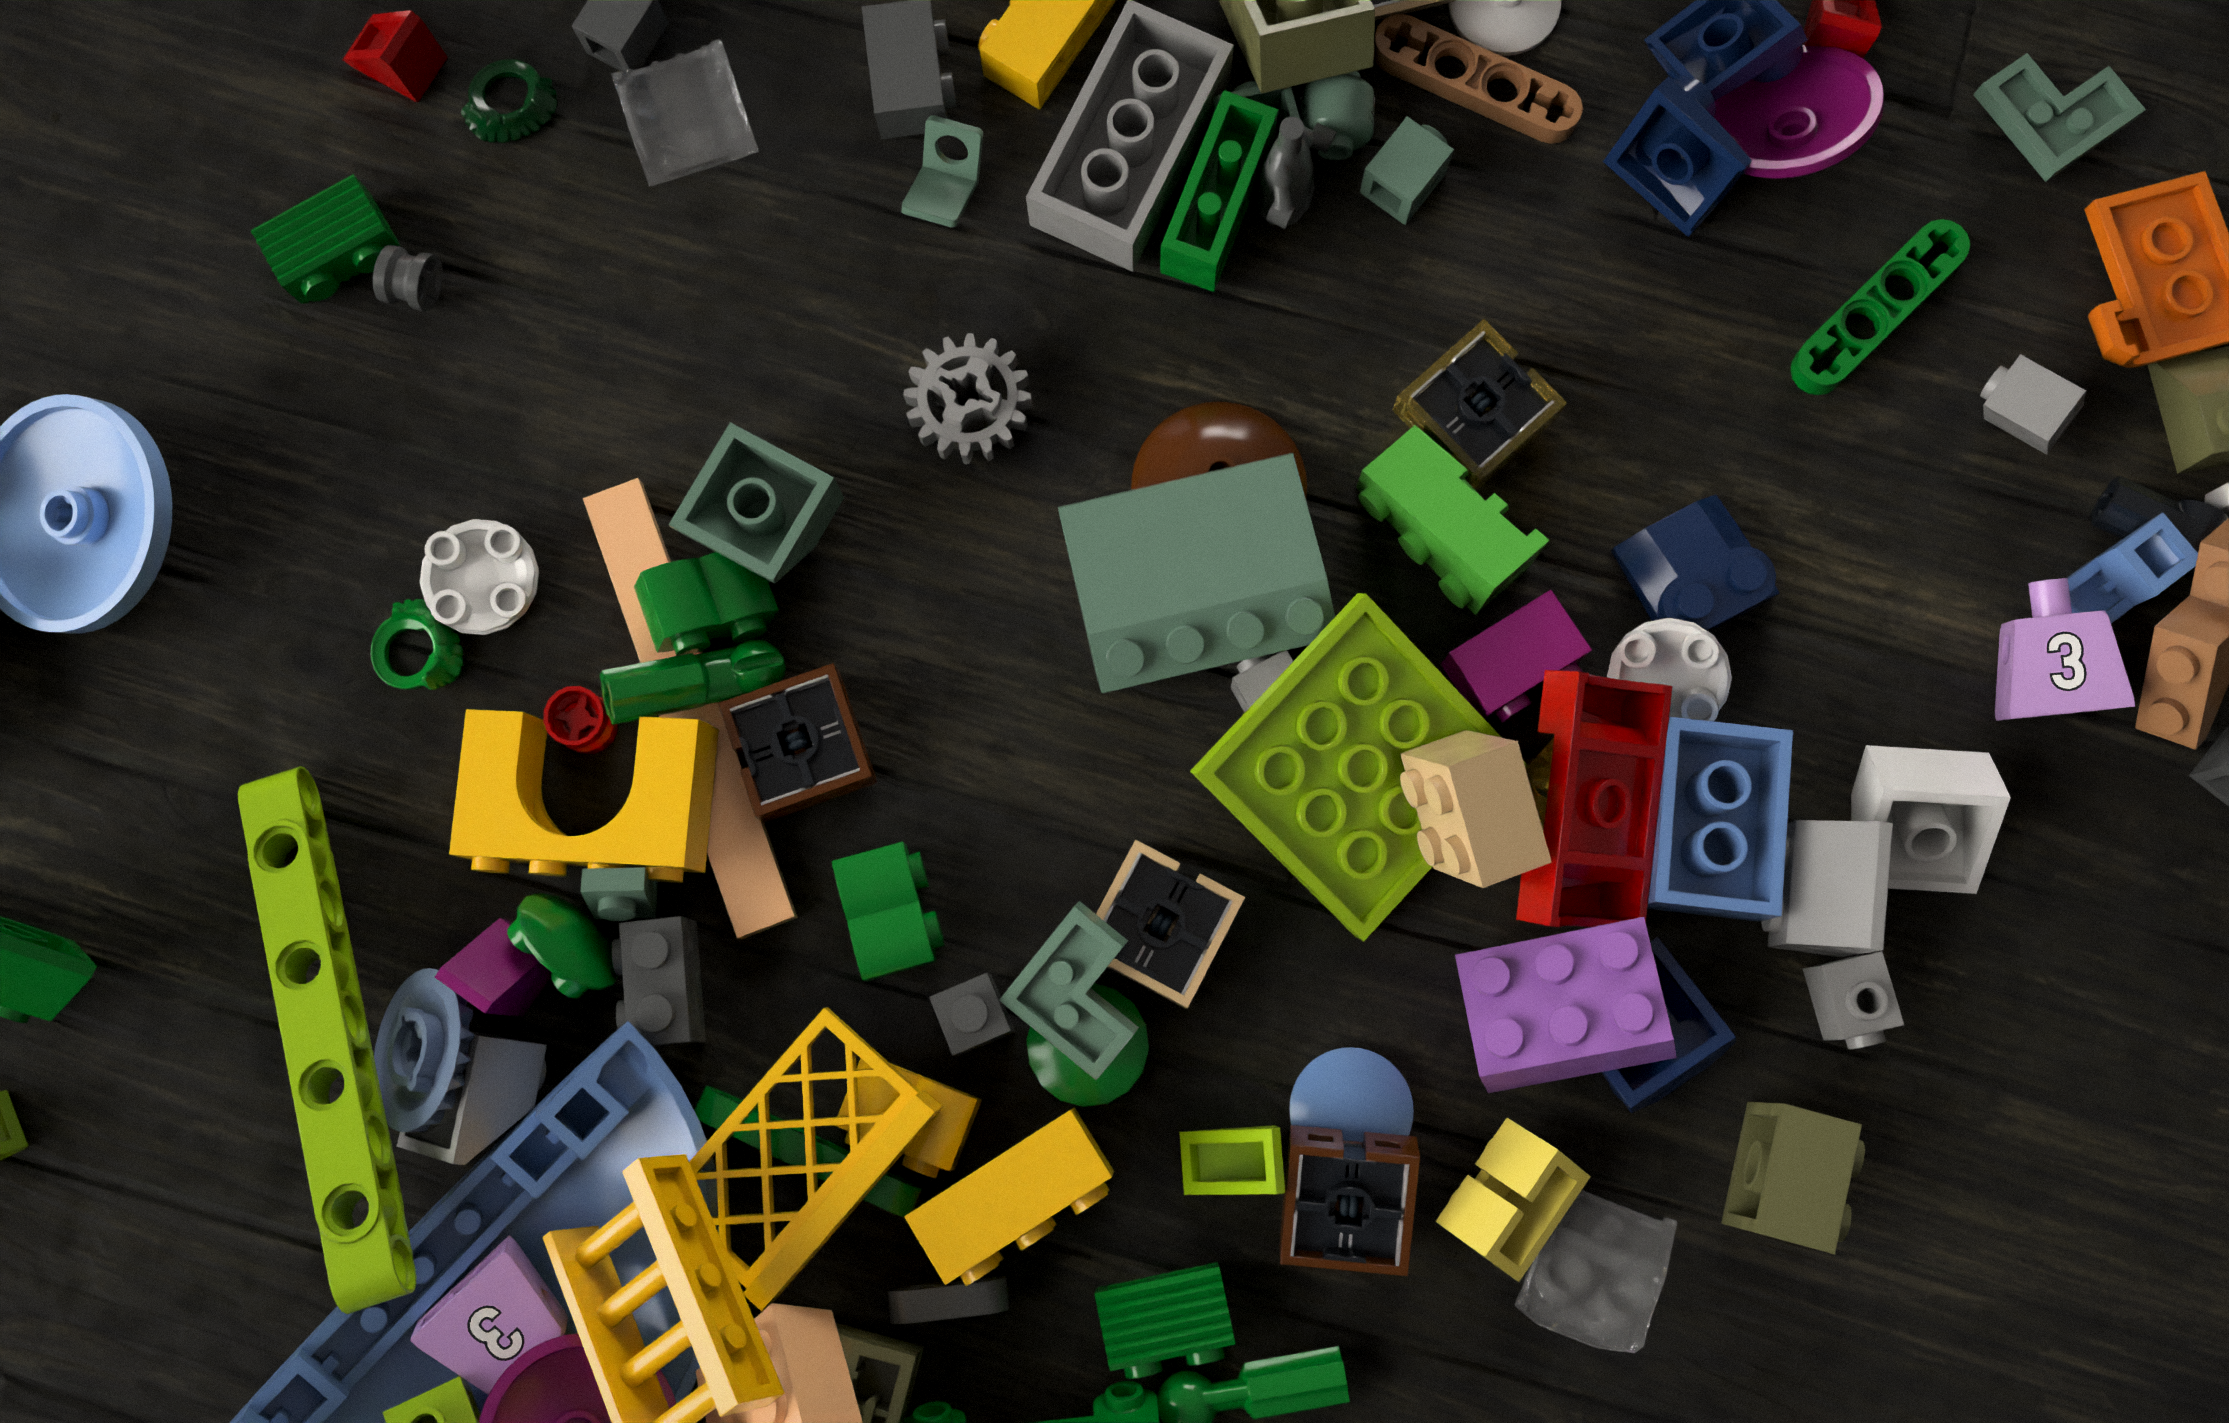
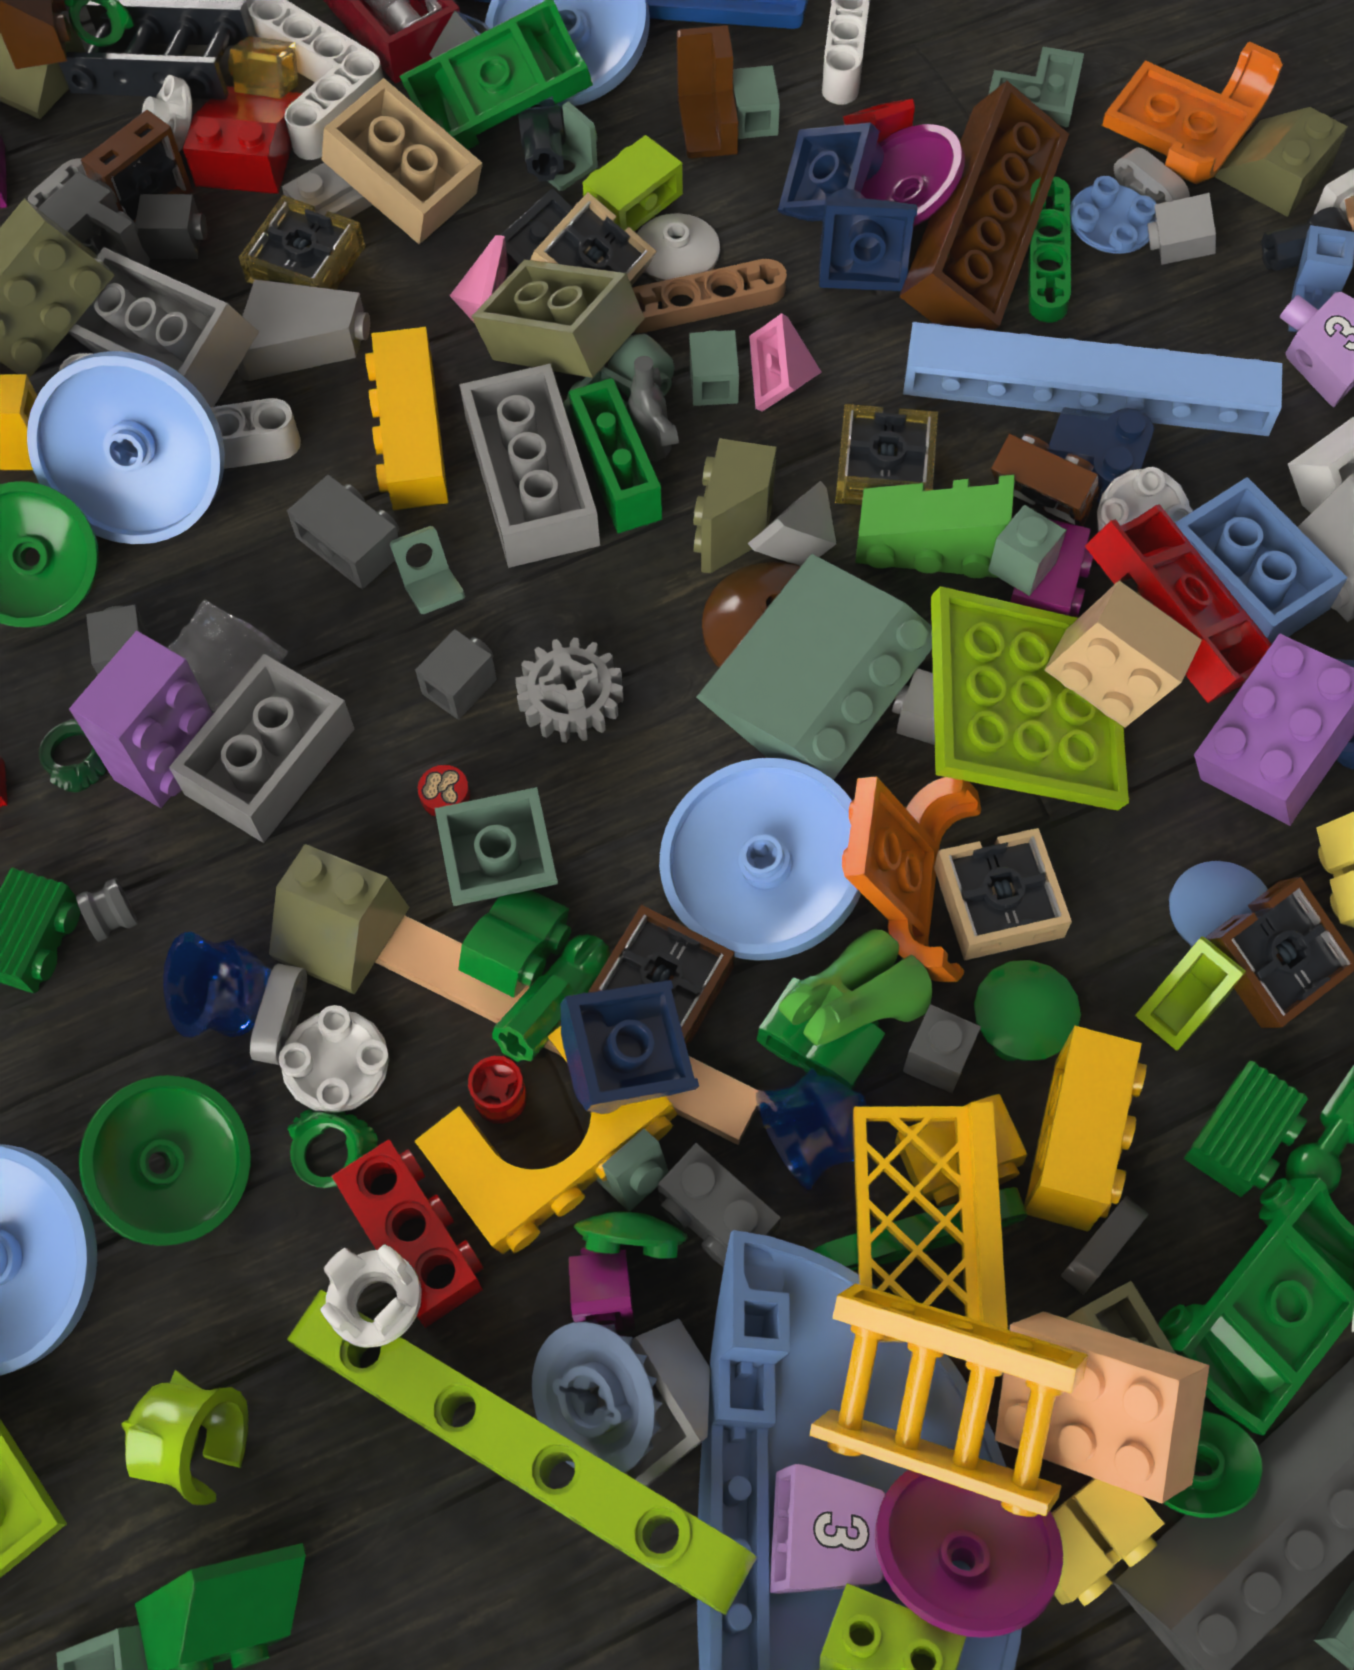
camera: 45 degrees left, 15 degrees down
sand green plate [999,901,1139,1080] -> none
none -> medium lavender brick [69,630,213,808]
none -> green dish [79,1075,251,1246]
none -> lime helmet [121,1370,249,1505]
none -> clear blue helmet [163,931,272,1038]
none -> light grey brick [169,654,354,843]
none -> light grey beam [250,964,307,1065]
none -> olive slope [269,844,410,994]
none -> white piece [321,1245,422,1347]
none -> red brick [331,1139,484,1328]
none -> dark grey brick [415,629,497,720]
none -> tile [418,765,470,816]
none -> dark blue slope [560,980,699,1114]
none -> light blue dish [659,758,861,960]
none -> olive slope [693,438,777,574]
none -> light grey slope [748,481,836,566]
none -> bright pink slope [749,313,822,412]
none -> clear blue helmet [756,1067,867,1190]
none -> bright green piece [778,929,932,1046]
none -> orange piece [842,776,981,982]
none -> reddish brown slope [899,81,1069,330]
none -> light blue brick [903,322,1282,436]
none -> sand green brick [988,505,1066,596]
none -> reddish brown piece [991,434,1100,527]
none -> medium blue dish [1070,176,1156,254]
none -> light grey beam [1114,148,1190,204]

